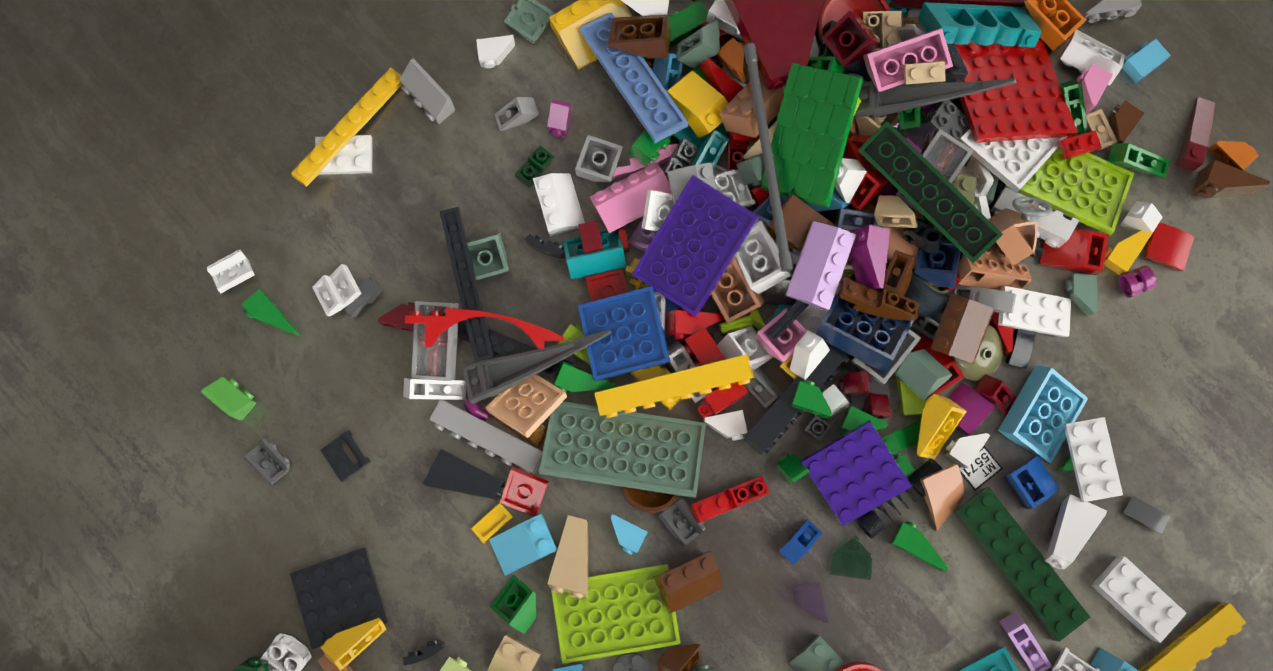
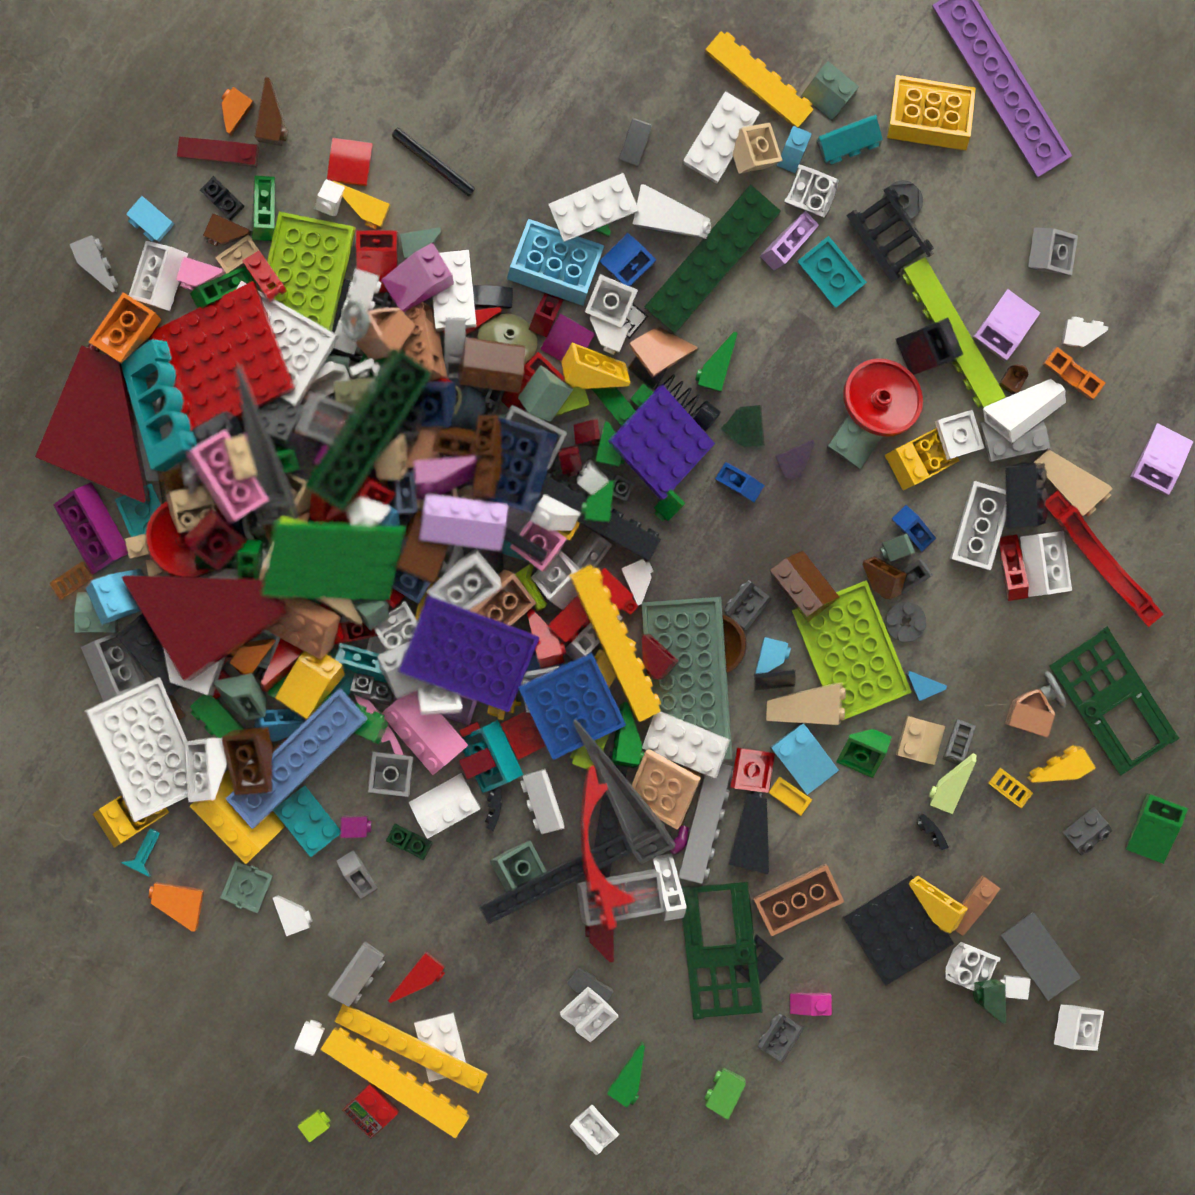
camera: 110 degrees left, 10 degrees up
red slope [690,476,770,523] -> none
dark grey piece [743,43,793,272] -> none
magenta wheel [1119,265,1157,298] -> none
none -> black slope [200,176,245,220]
none -> teal plate [273,785,341,858]
none -> white slope [295,1020,325,1055]
none -> lime brick [297,1109,330,1143]
none -> yellow brick [320,1027,470,1139]
none -> red slope [342,1083,399,1139]
none -> magenta slope [382,243,454,312]
none -> red slope [387,952,445,1003]
none -> black axle [392,127,475,196]
none -> white slope [520,768,565,834]
none -> white slope [585,274,638,327]
none -> dark red slope [642,634,679,680]
none -> white plate [642,712,730,778]
none -> dark green door [681,882,763,1020]
none -> tan slope [733,123,783,174]
none -> nougat brick [753,864,844,936]
none -> black slope [754,670,795,690]
none -> dark pink slope [790,993,832,1016]

